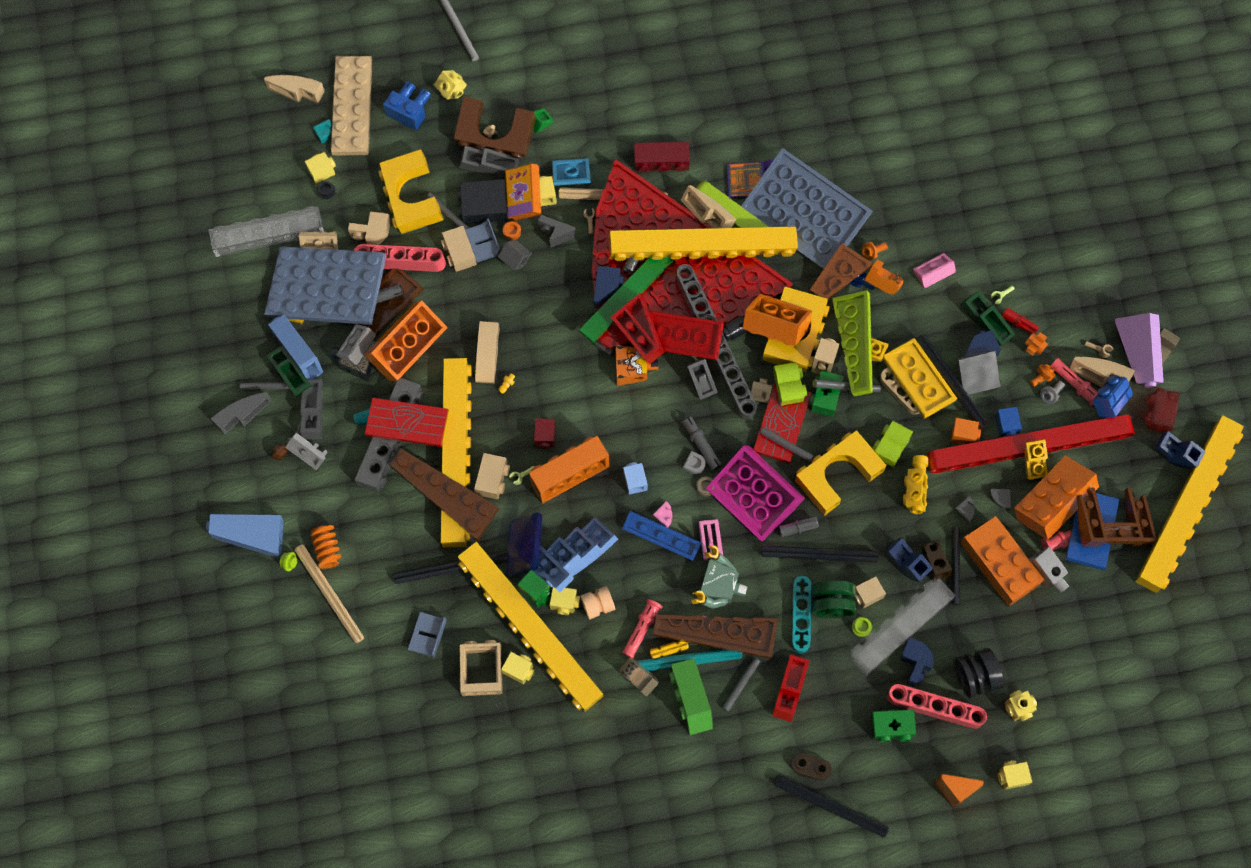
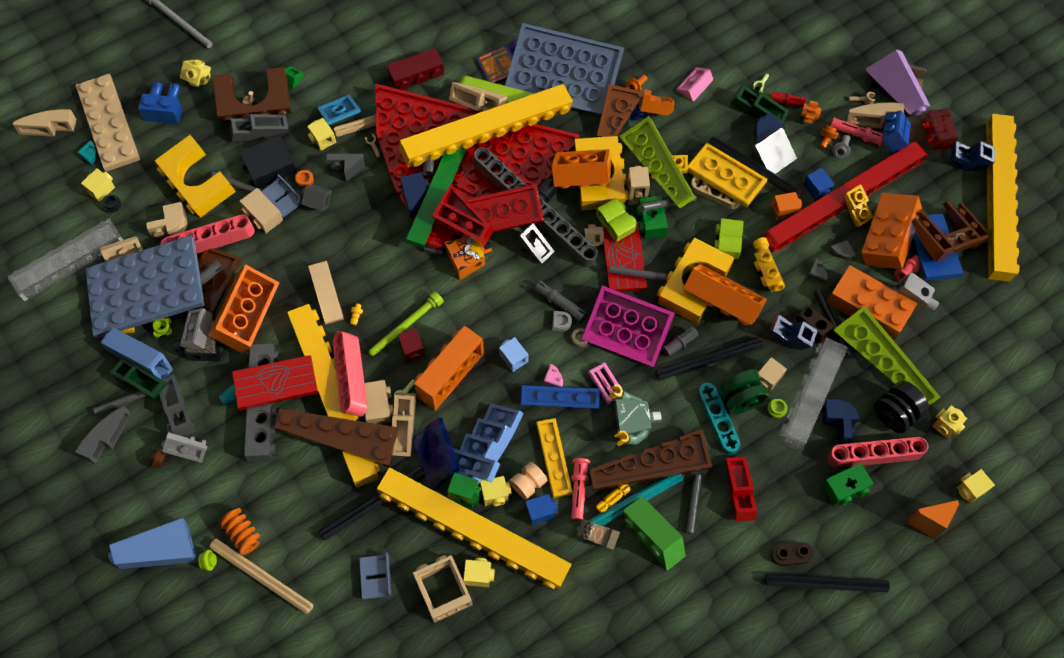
camera: 25 degrees left, 5 degrees down
piece [505,164,541,221] -> none
none -> lime plate [152,318,173,338]
none -> coral beam [333,331,367,417]
none -> lime piece [369,291,444,356]
none -> tan slope [392,392,416,456]
none -> blue brick [525,494,558,525]
none -> yellow tile [536,418,573,499]
none -> orange brick [683,264,767,325]
none -> lime wing [834,306,941,406]

